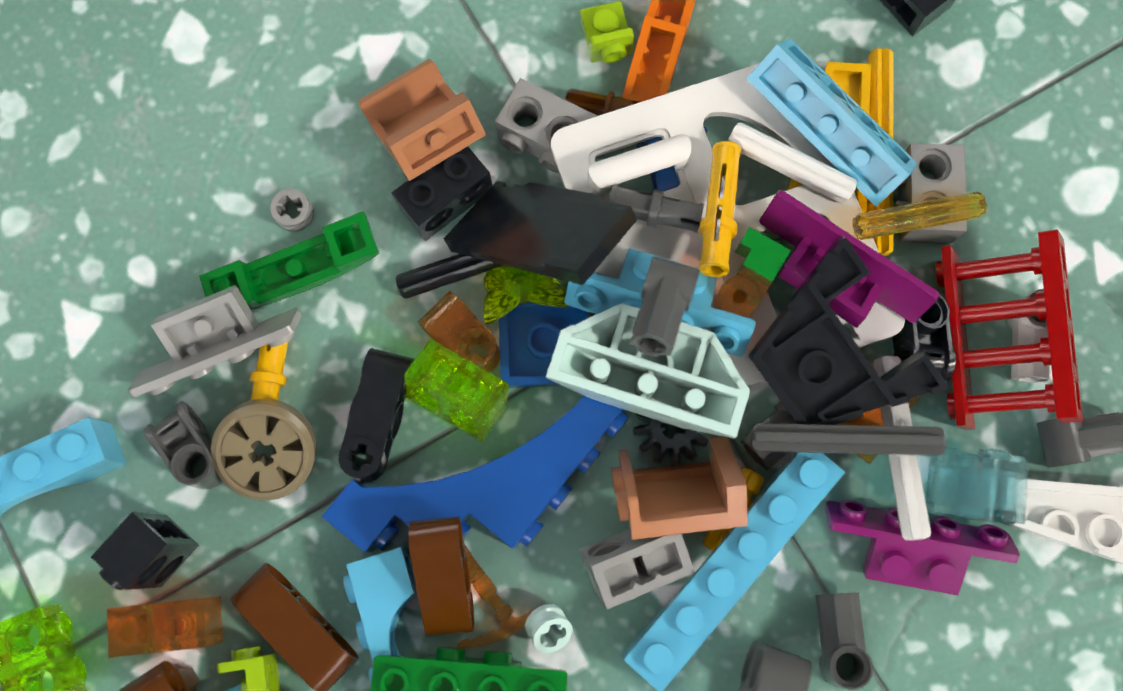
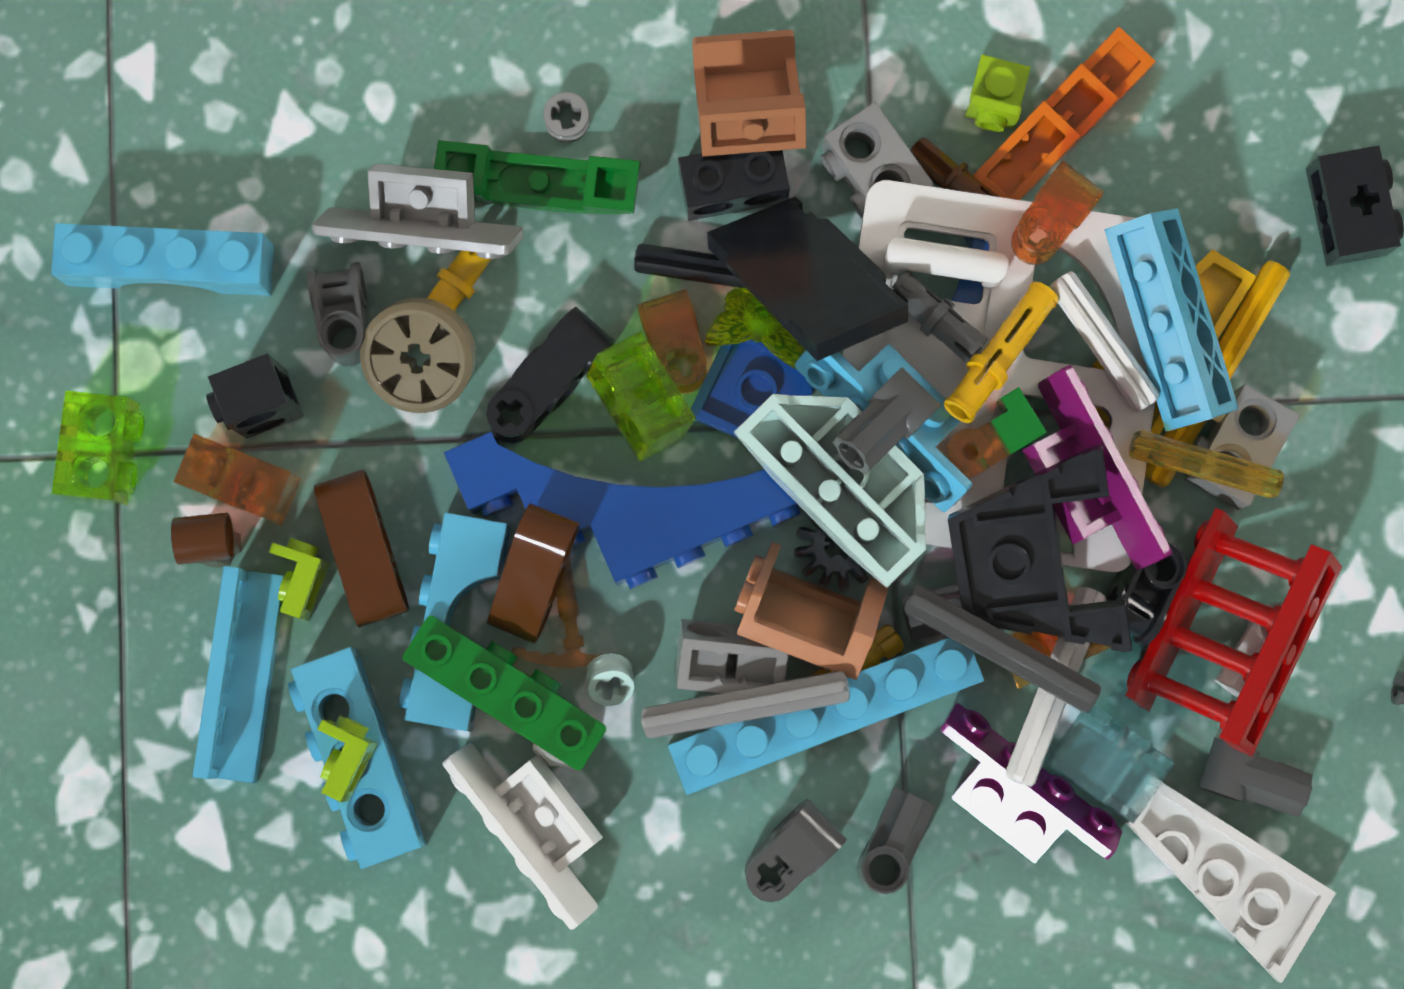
camera: 25 degrees right, 5 degrees up
none -> light grey axle [641,671,850,739]
none -> clear orange piece [1011,161,1105,265]

